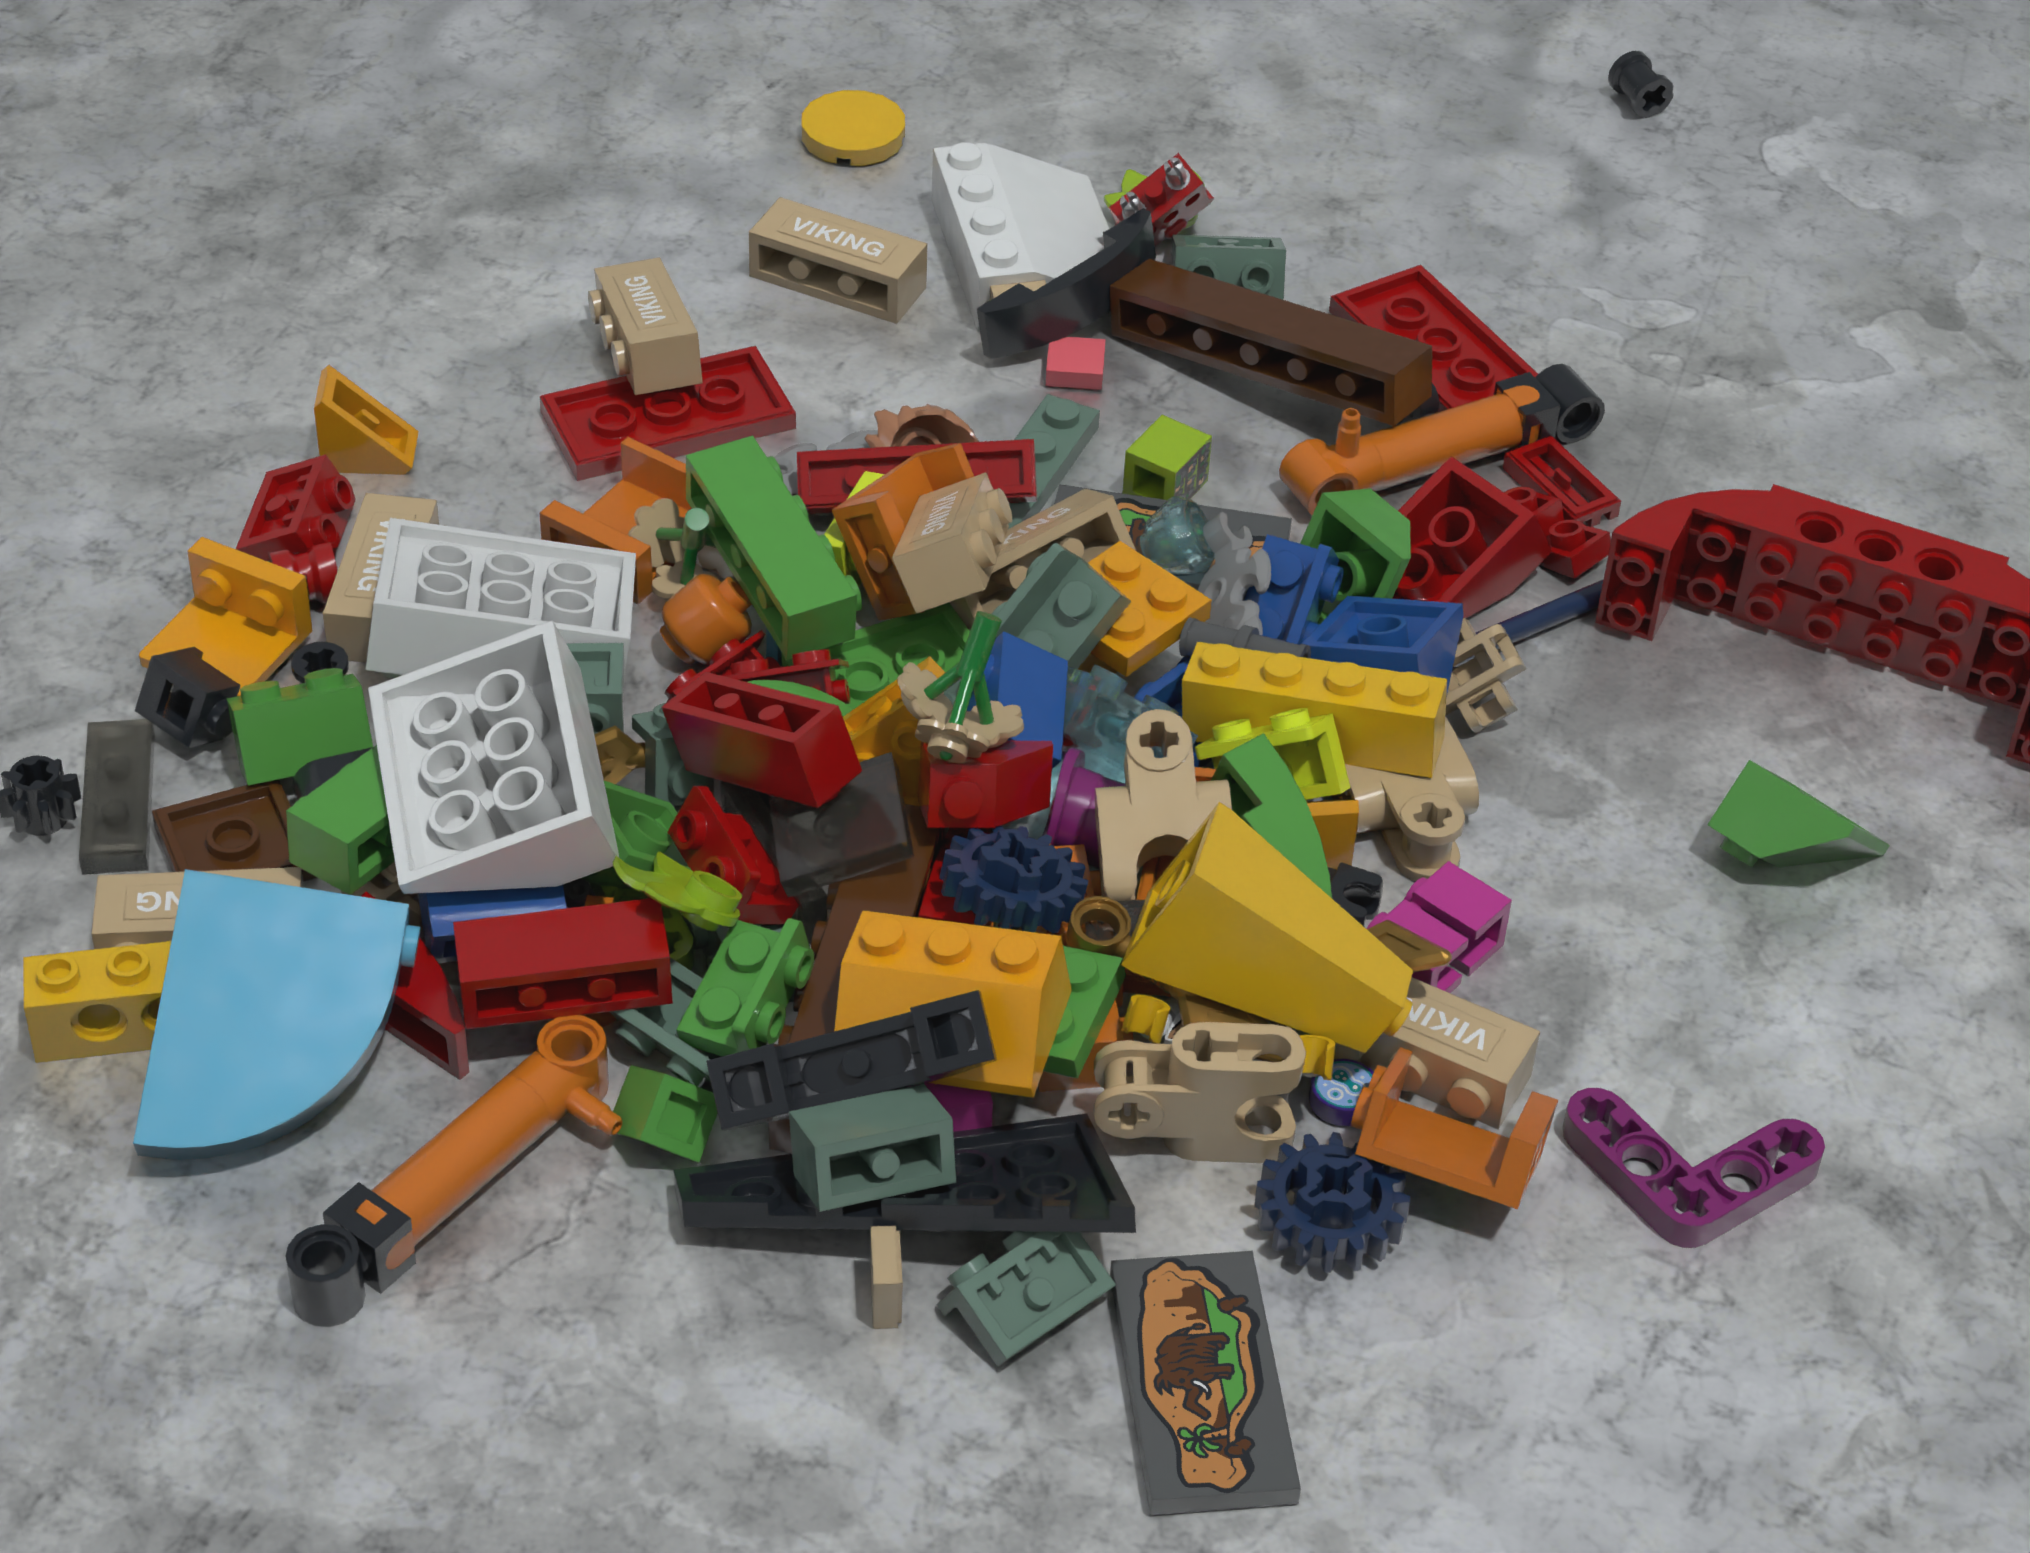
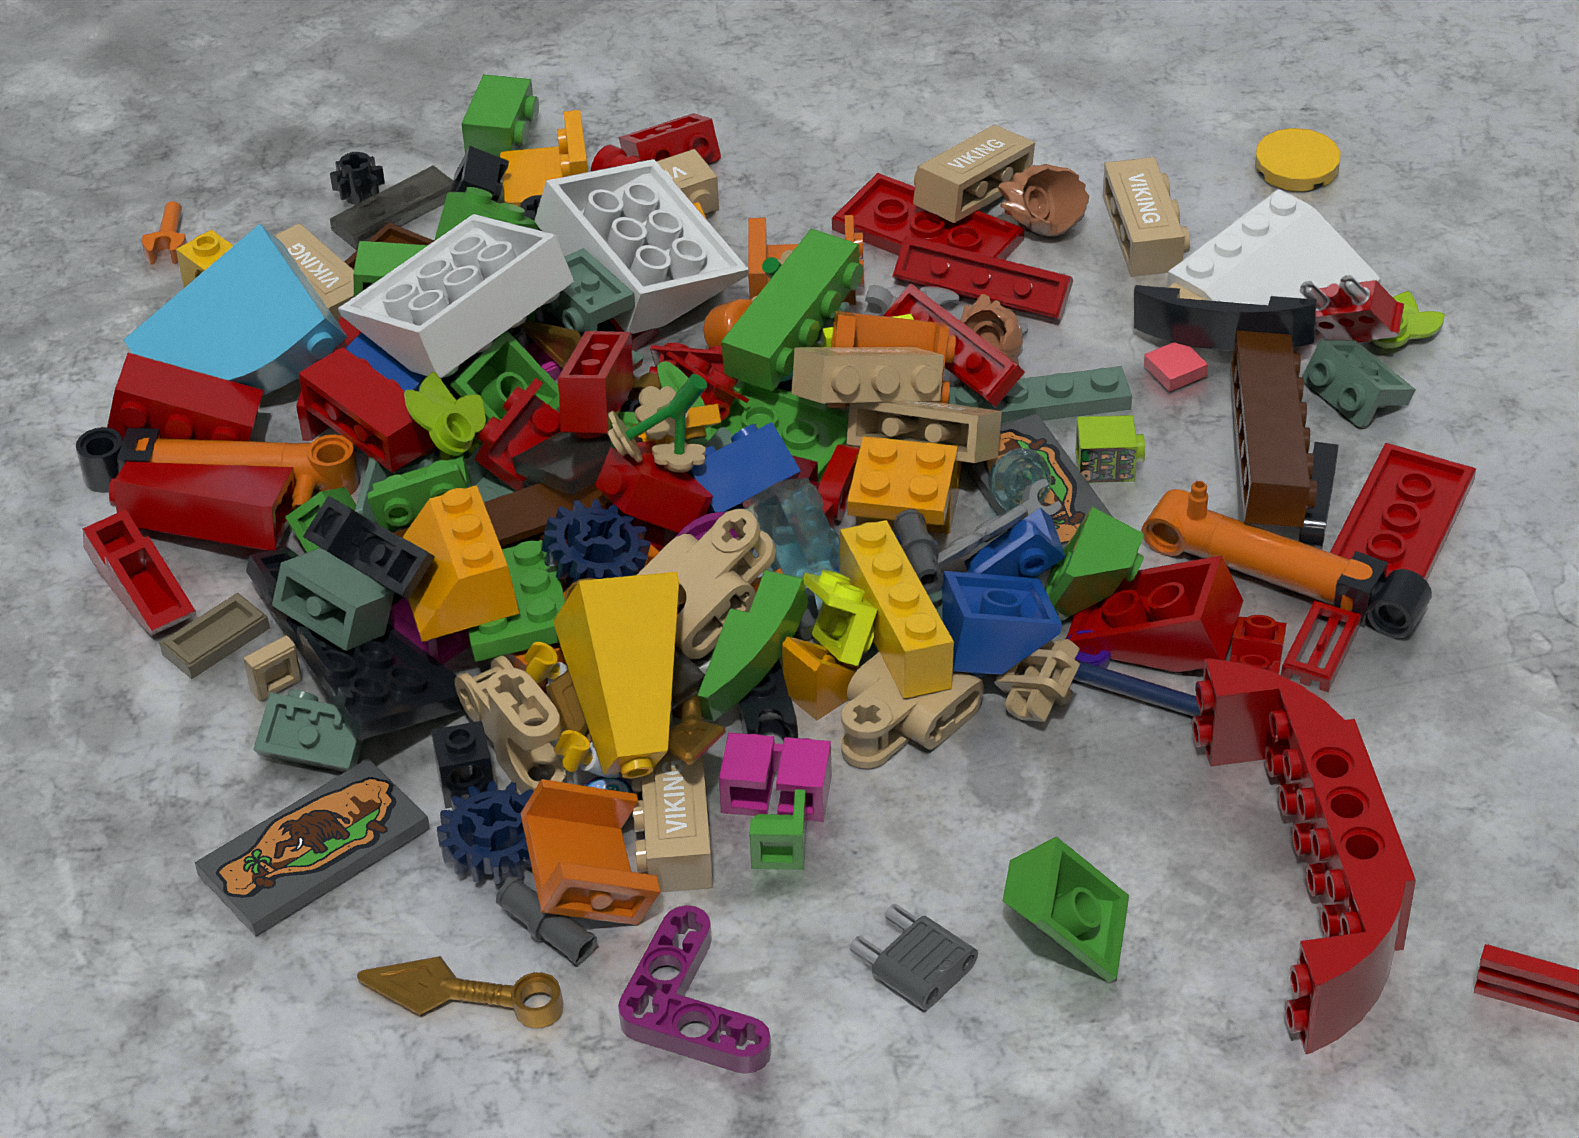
camera: 60 degrees right, 0 degrees up
light orange slope [314,365,419,475] -> none
sand green bracket [992,543,1131,681] -> none
none -> red slope [82,509,196,635]
none -> red wedge [107,352,264,441]
none -> red slope [109,462,295,551]
none -> dark tan tile [159,593,270,679]
none -> pearl gold piece [357,956,563,1028]
none -> black brick [431,720,494,809]
none -> bright green brick [461,74,539,157]
none -> dark grey pin [496,876,597,964]
none -> bright green panel [749,789,807,870]
none -> dark grey piece [849,904,978,1010]
none -> red tile [892,235,1074,322]
none -> nougat hair [998,164,1090,237]

